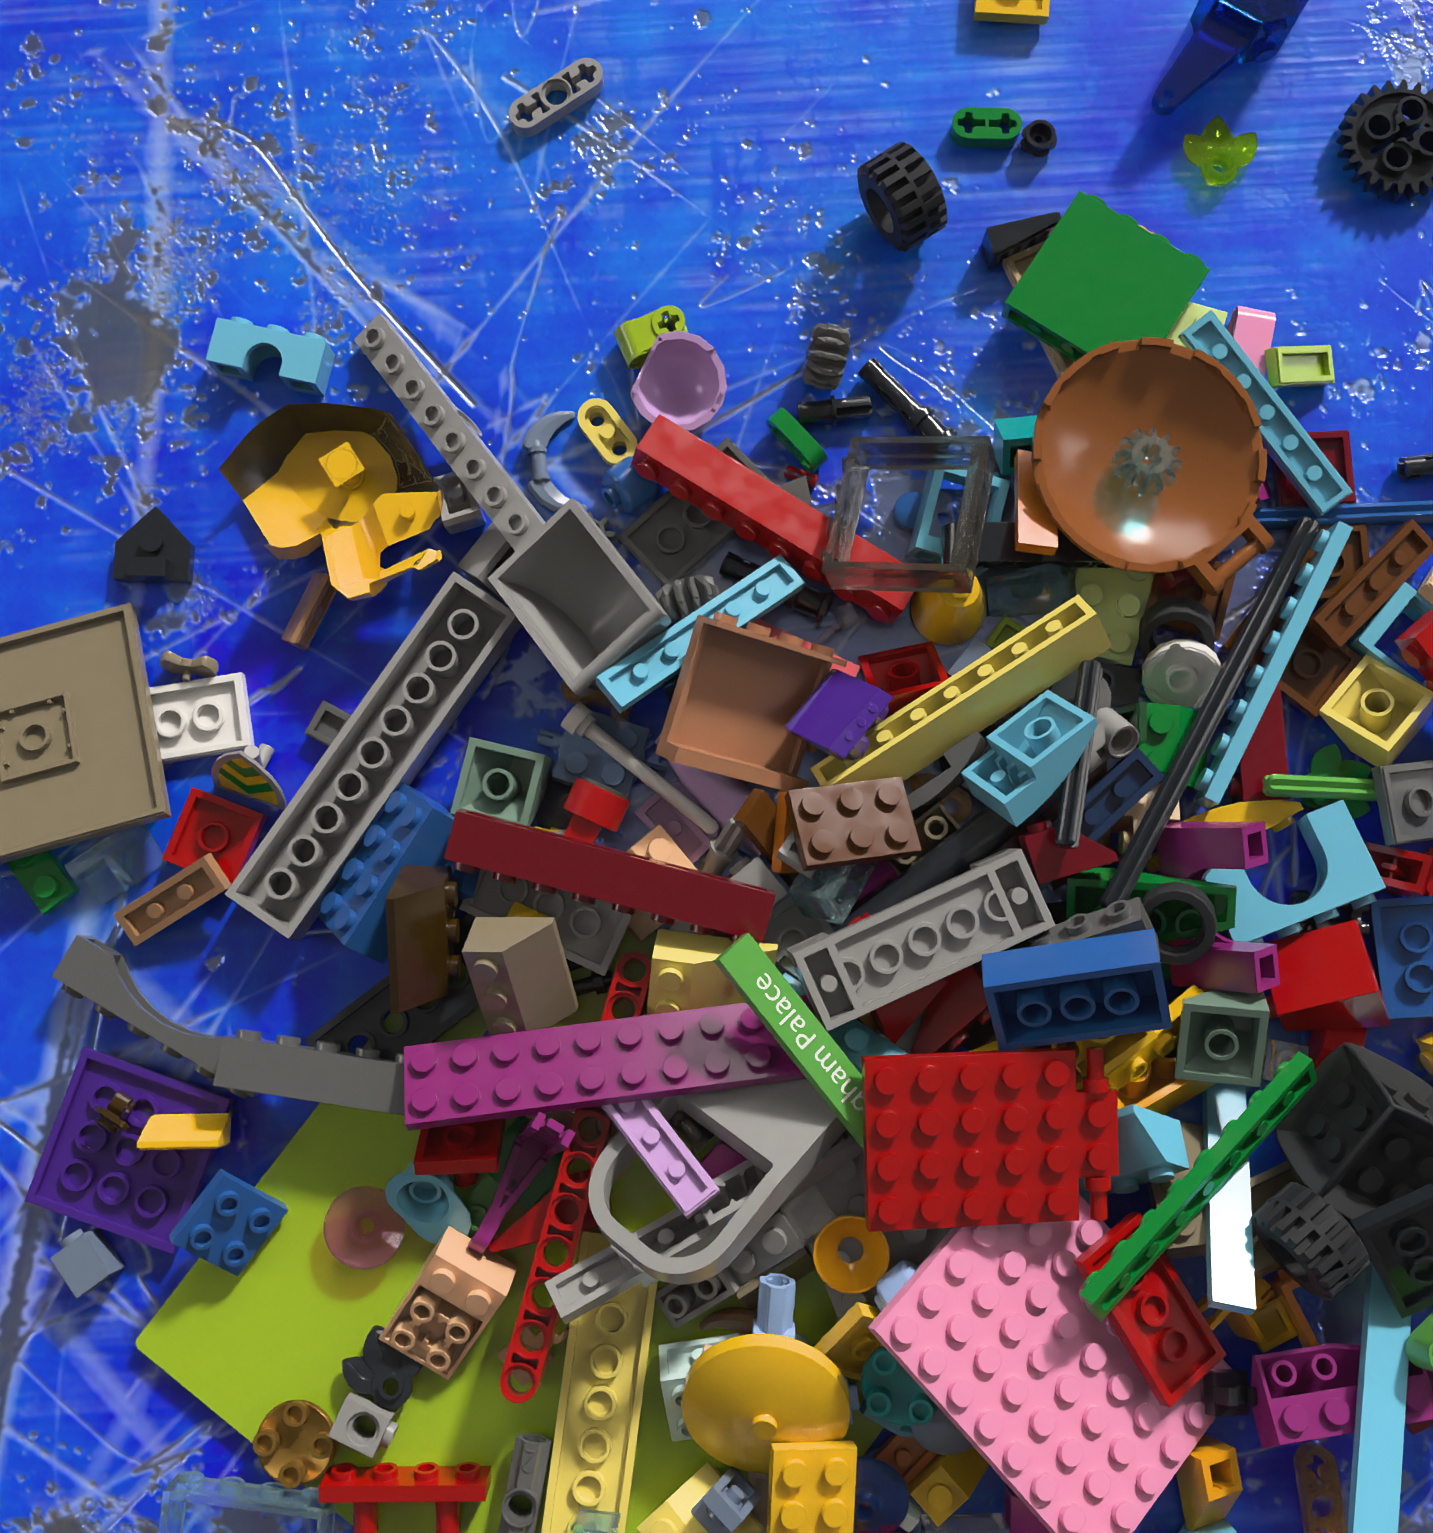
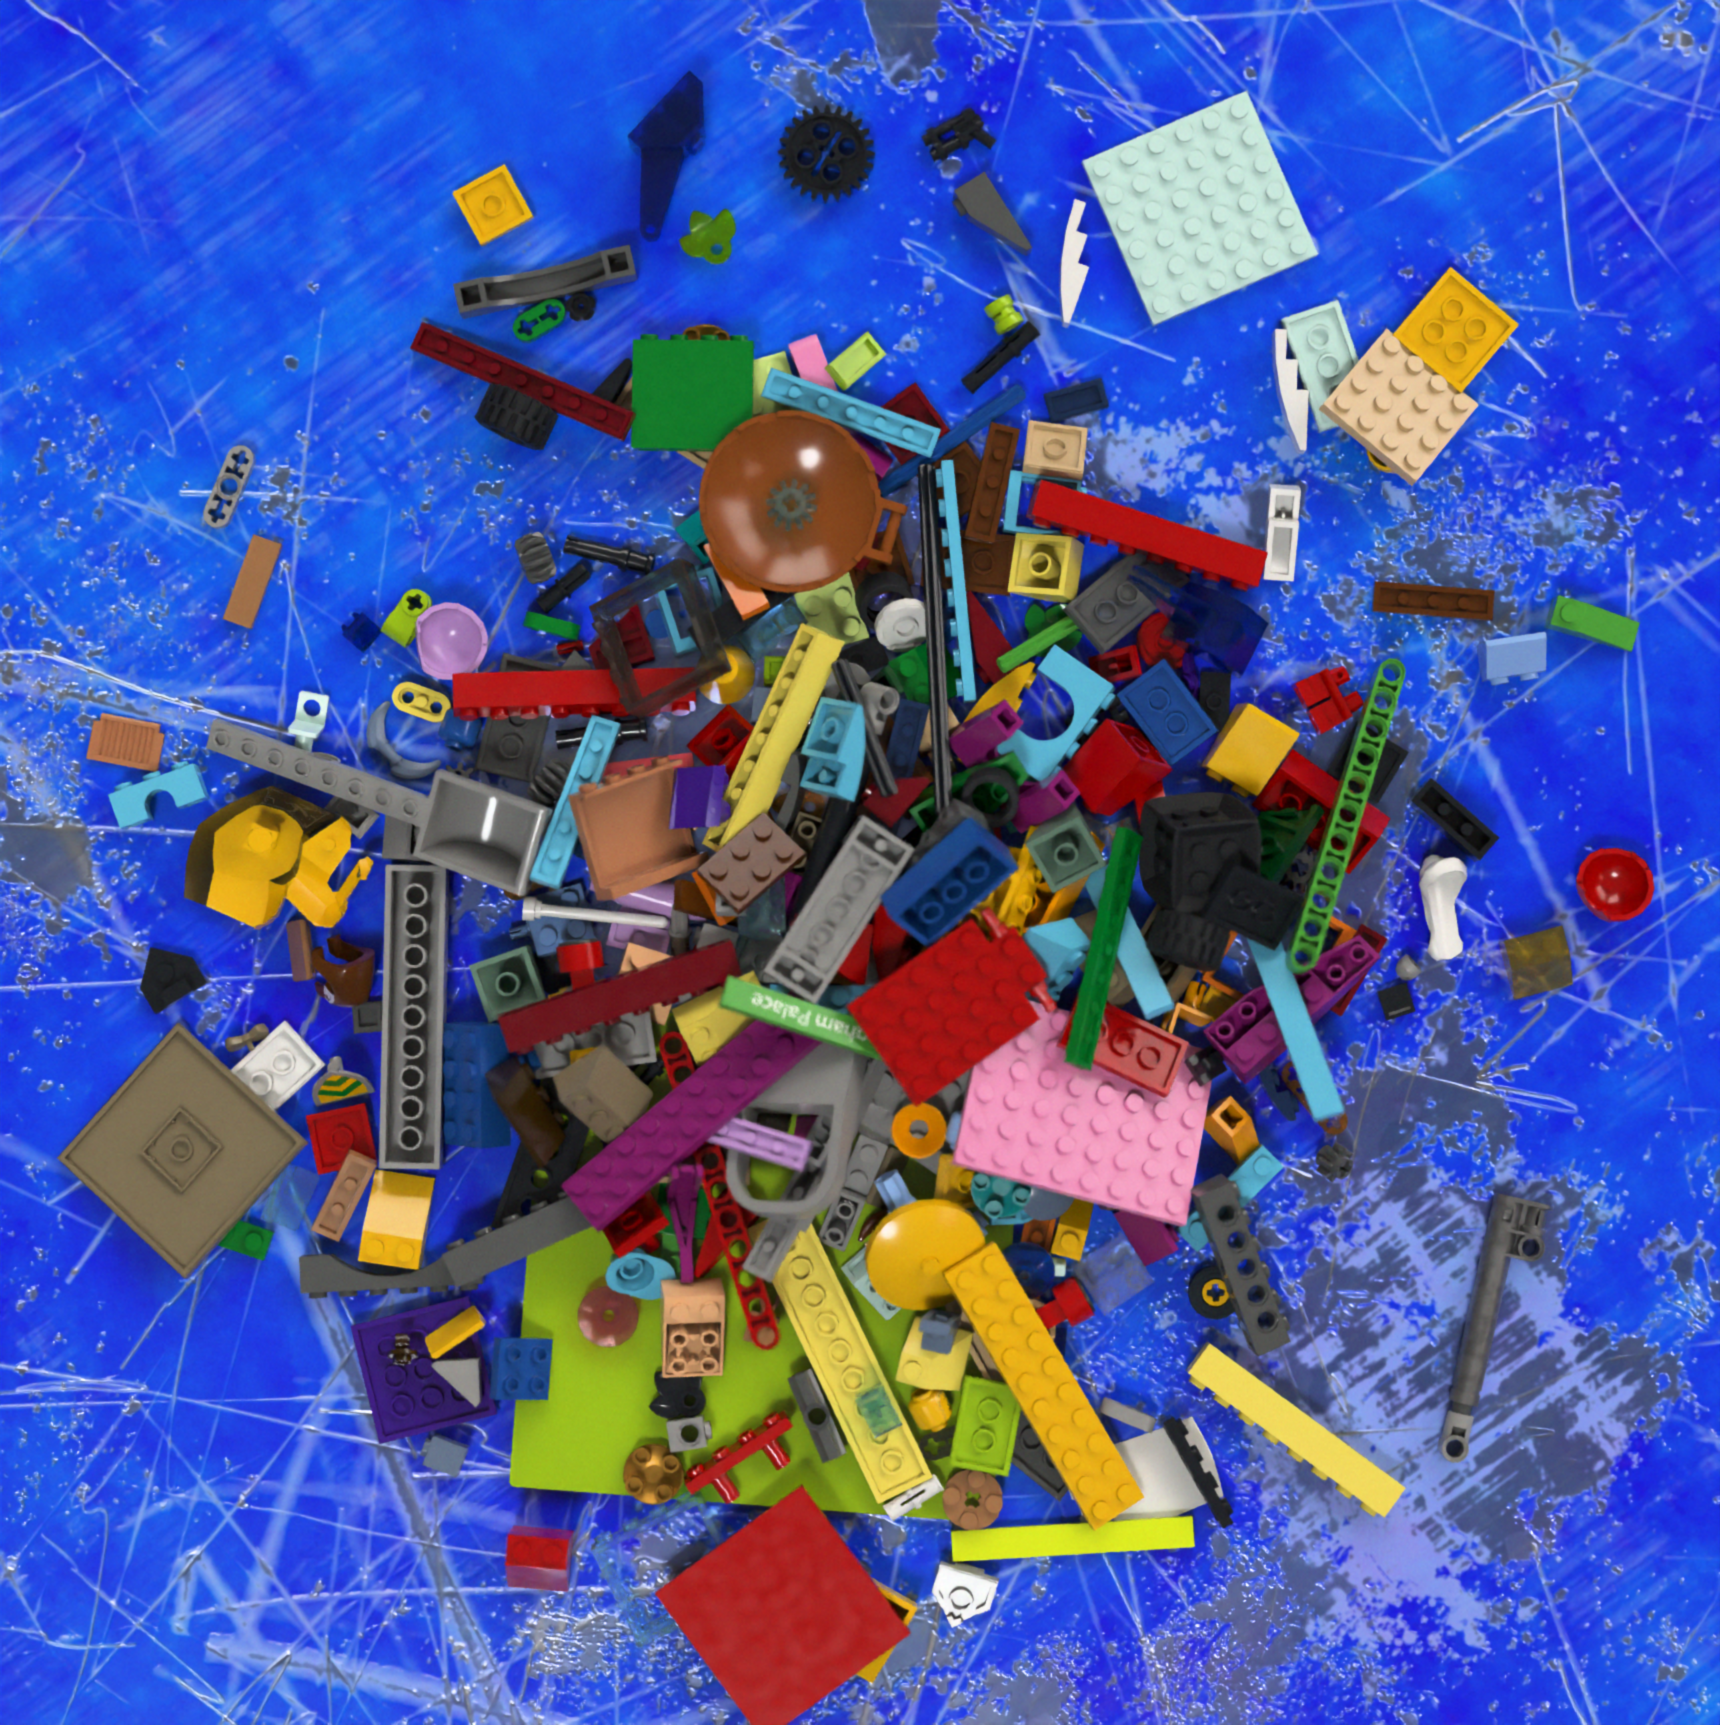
camera: 40 degrees left, 5 degrees up
none -> nougat window [86,713,165,772]
none -> medium nougat tile [223,534,283,630]
none -> light aqua bracket [288,691,329,752]
none -> reddish brown piece [311,934,375,1007]
none -> clear blue tile [341,612,382,653]
none -> yellow slope [358,1169,435,1270]
none -> dark red tile [410,321,636,442]
none -> light grey slope [431,1357,483,1407]
none -> dark grey arch [453,245,638,319]
none -> slope [505,1525,574,1592]
none -> dark red wing [588,603,655,670]
none -> dark blue slope [1257,1065,1299,1121]

